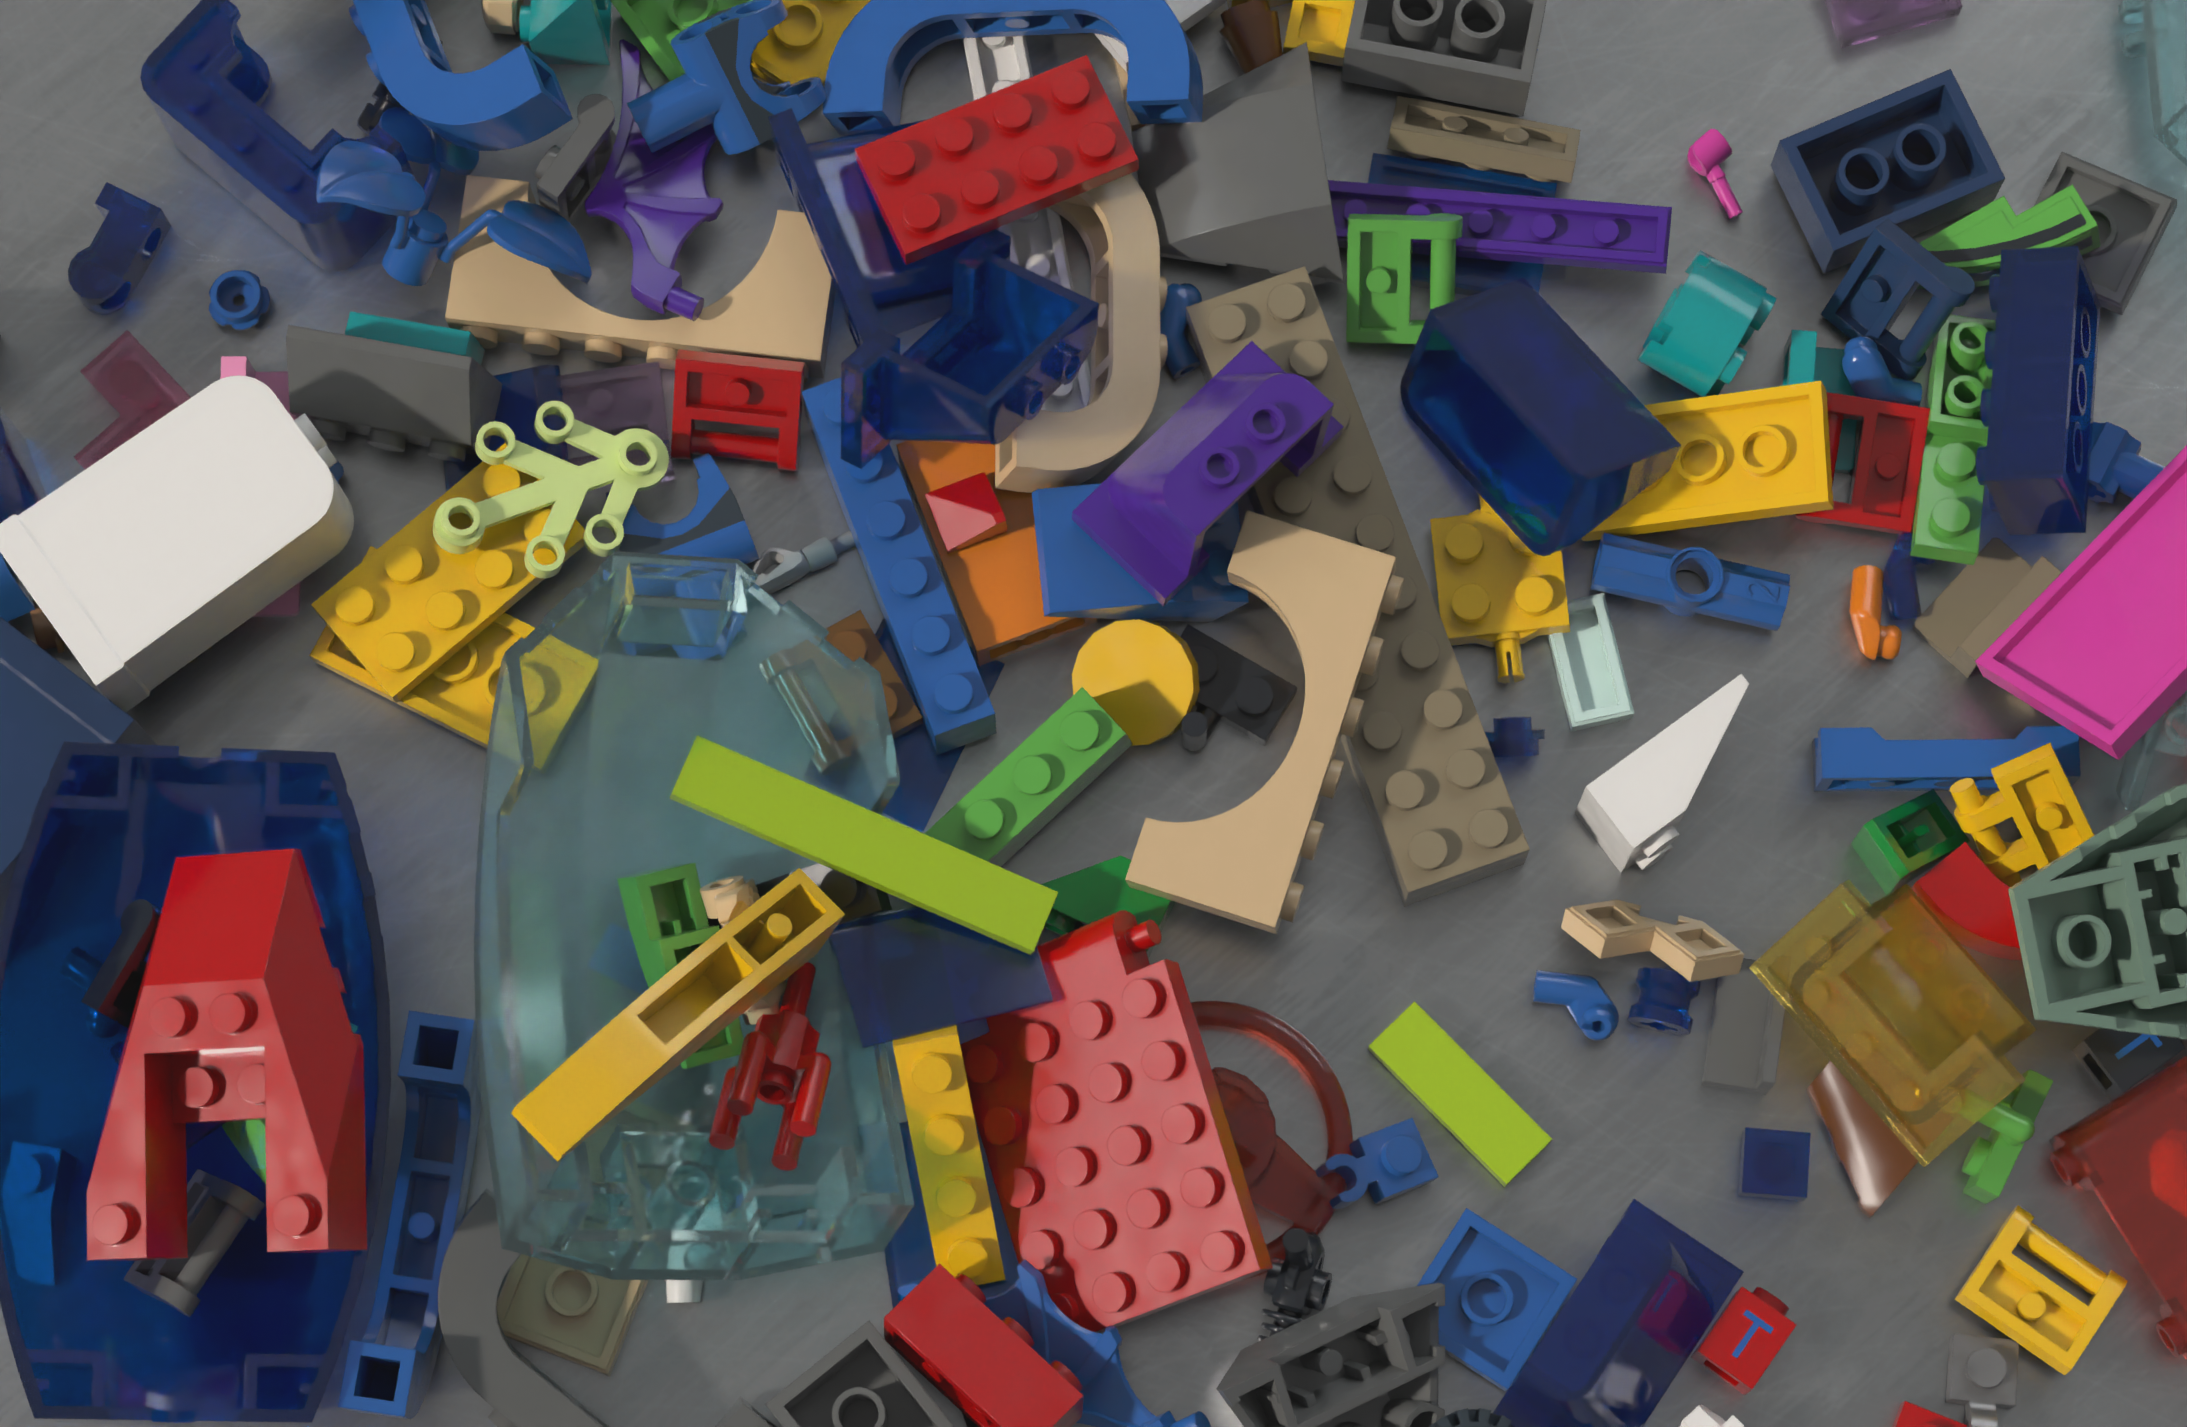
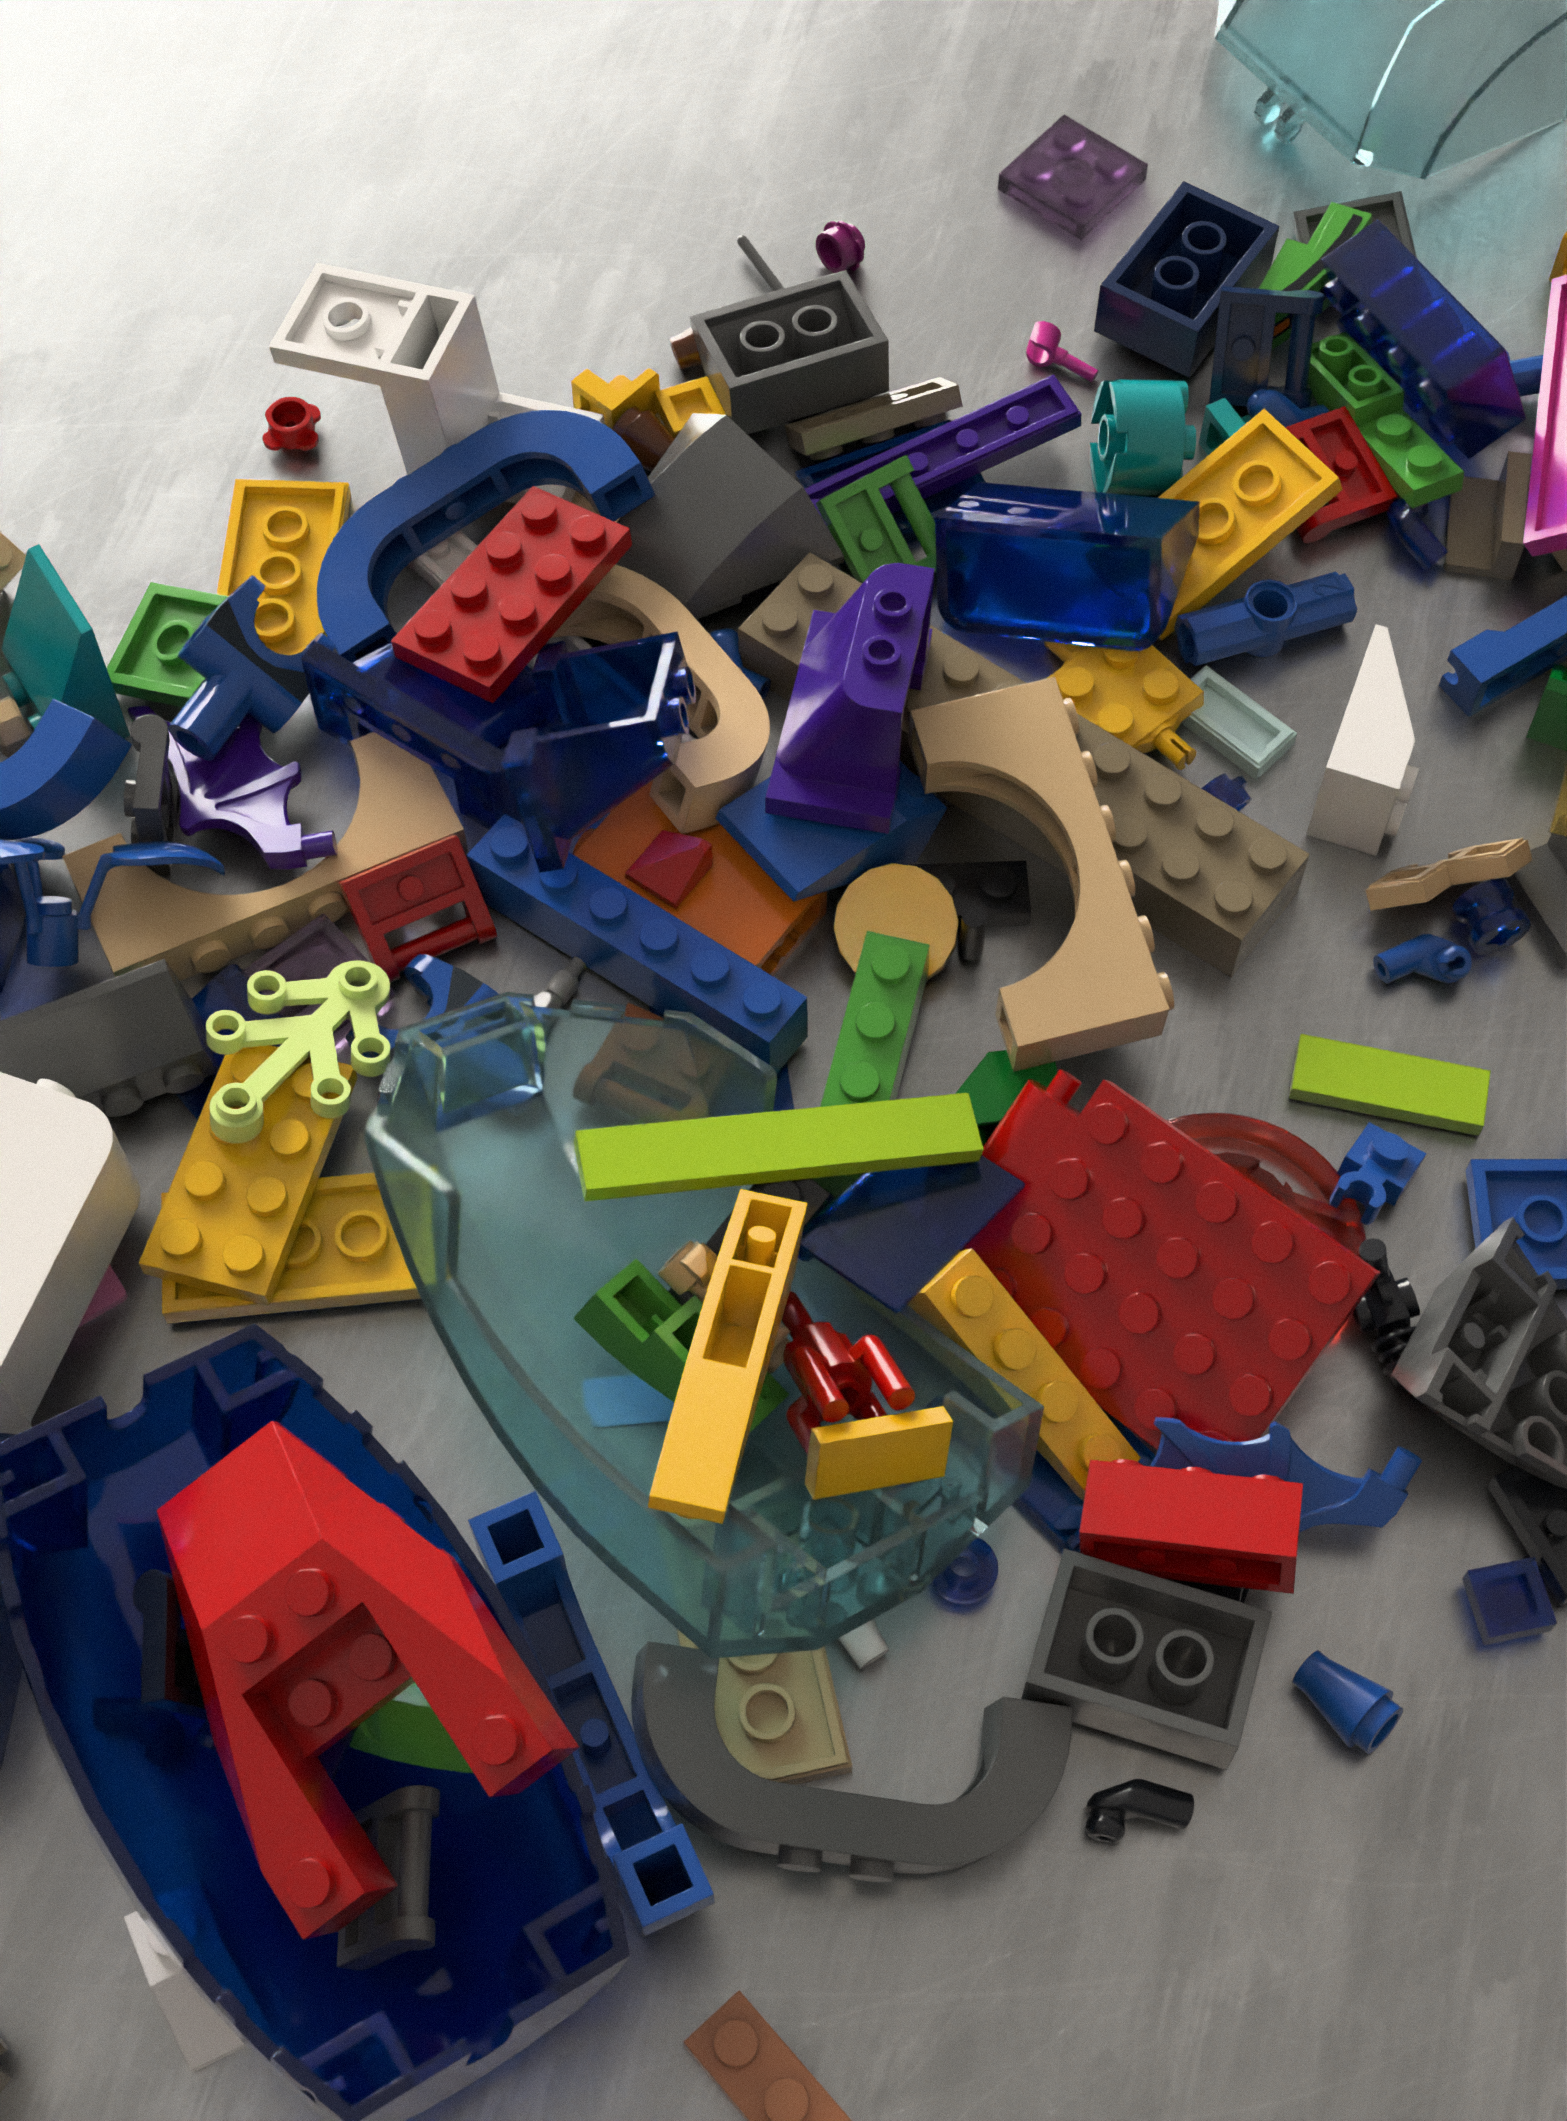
camera: 35 degrees left, 15 degrees down
orange arm [1849,565,1902,661] -> none
none -> yellow tile [804,1406,953,1500]
none -> clear blue plate [928,1534,998,1604]

